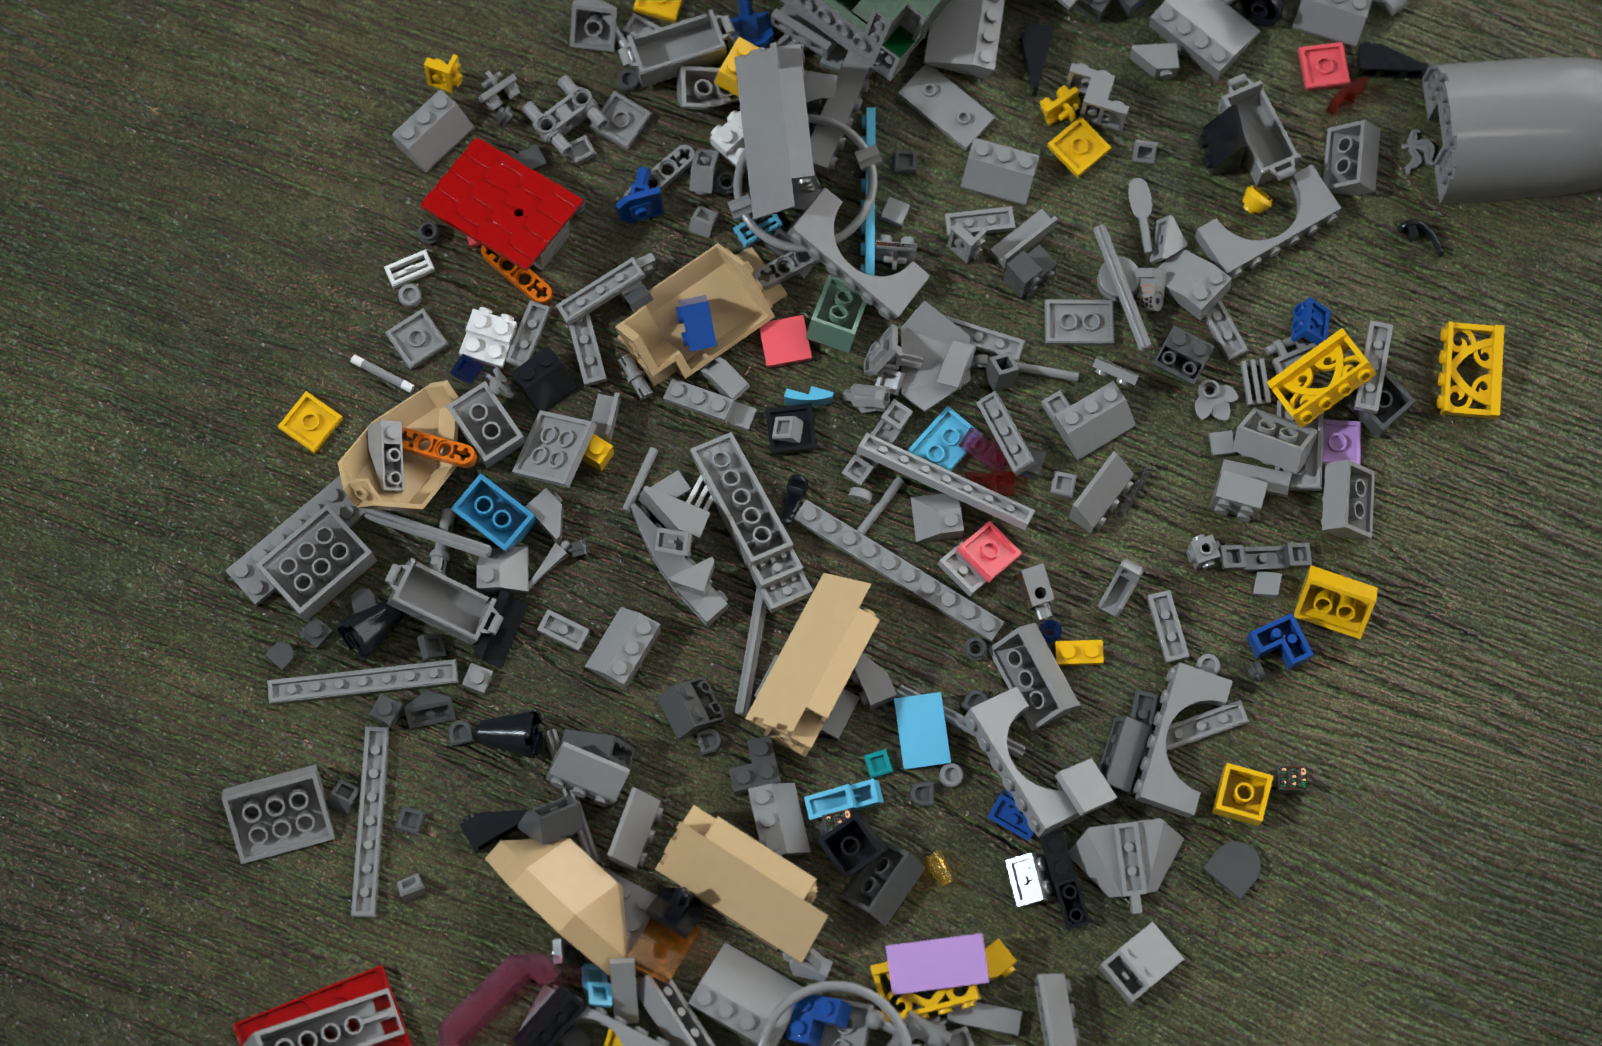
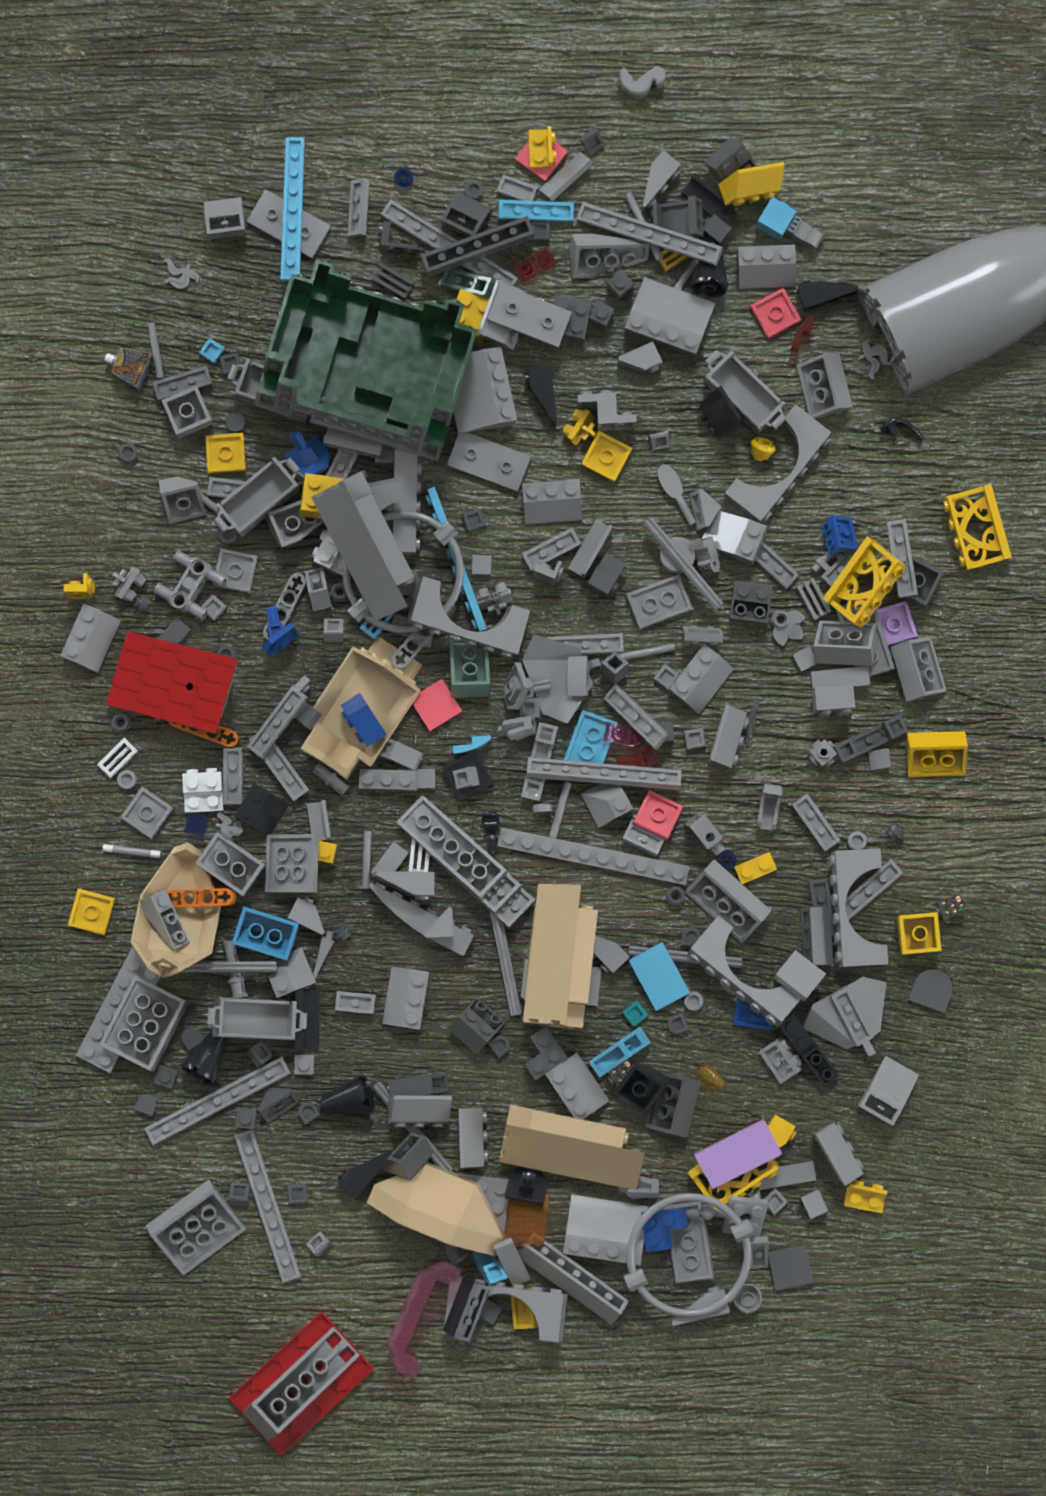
camera: 20 degrees left, 10 degrees up
light grey slope [655,527,692,556] -> none
blue brick [1246,613,1314,670] -> none

